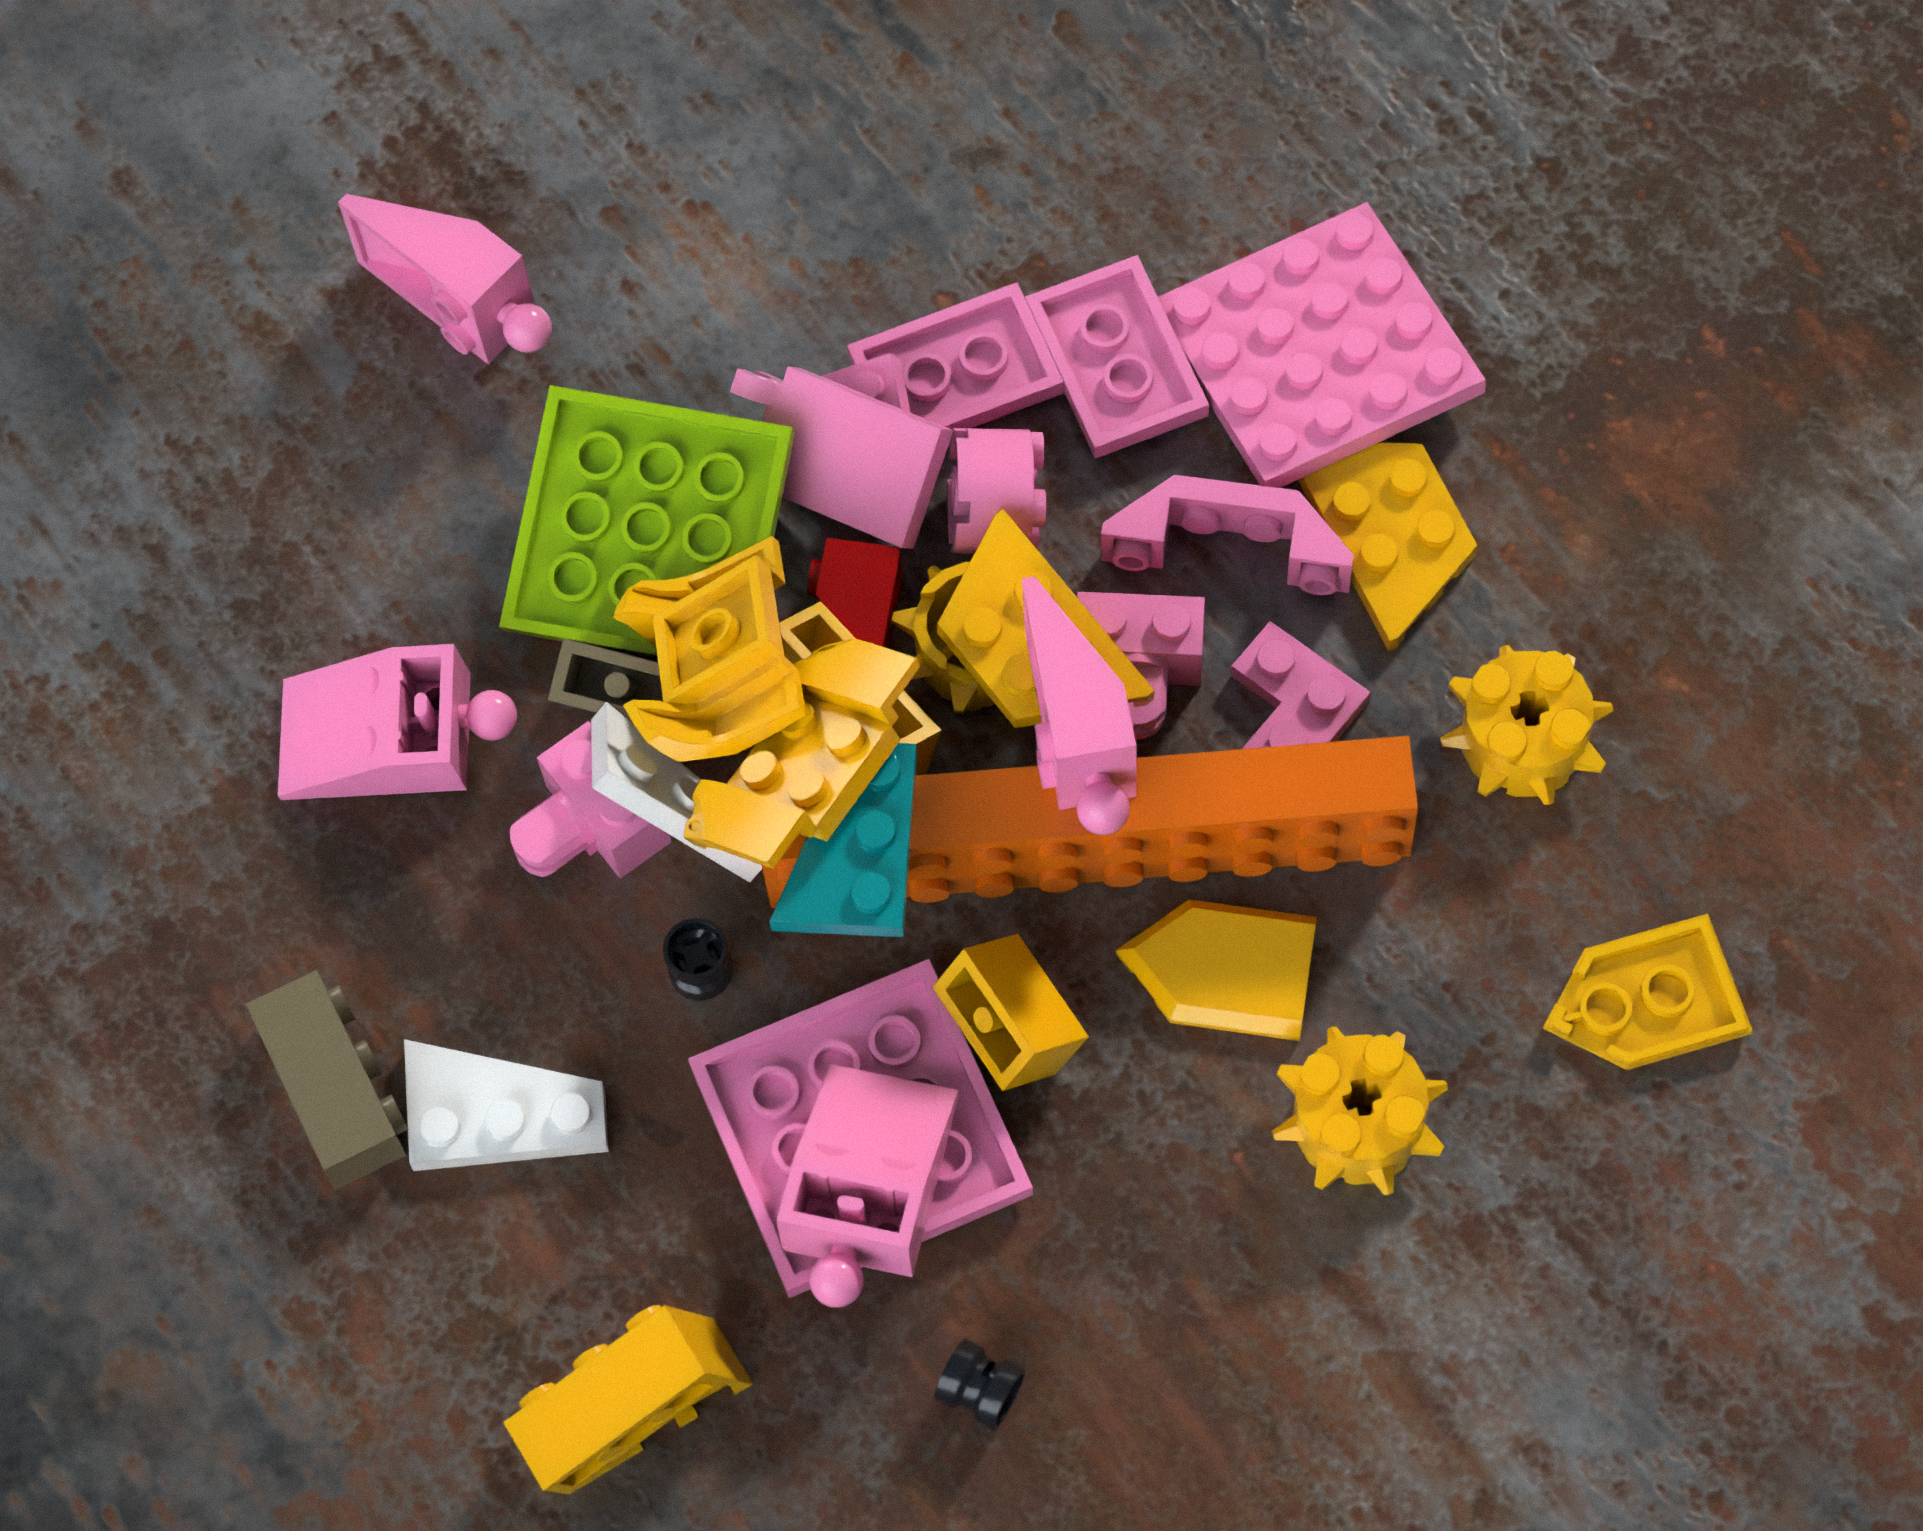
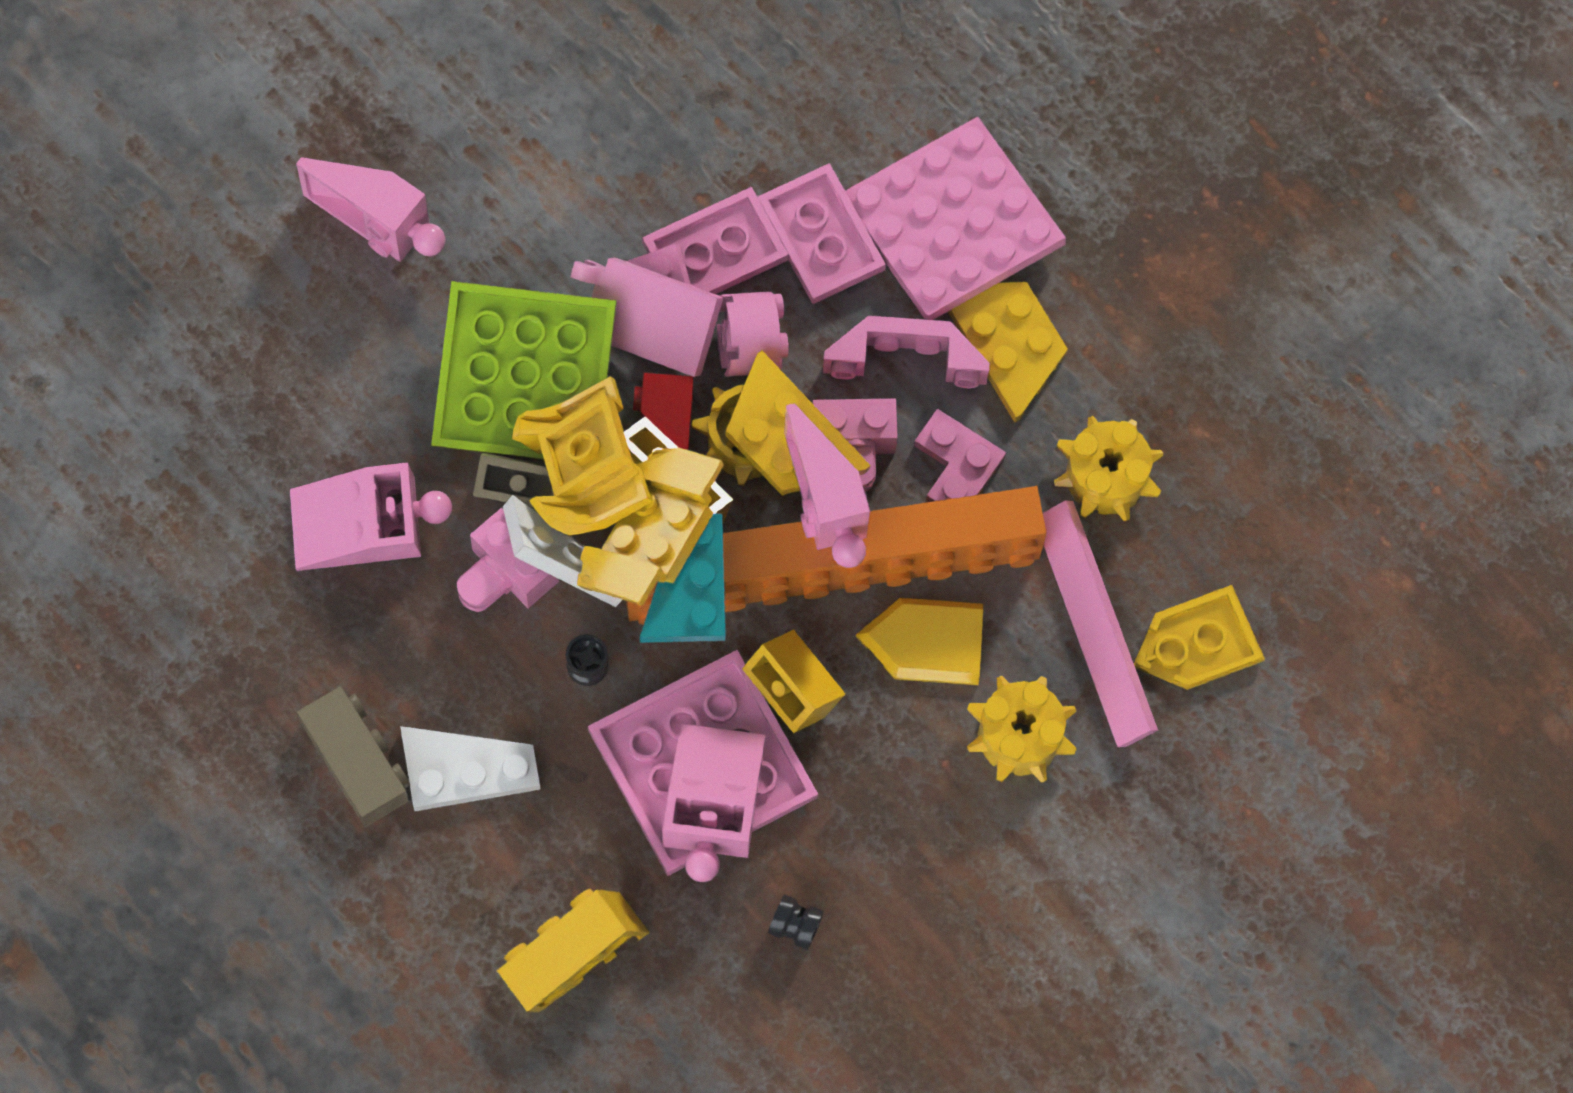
camera: 15 degrees left, 5 degrees up
none -> bright pink tile [1043,500,1158,747]

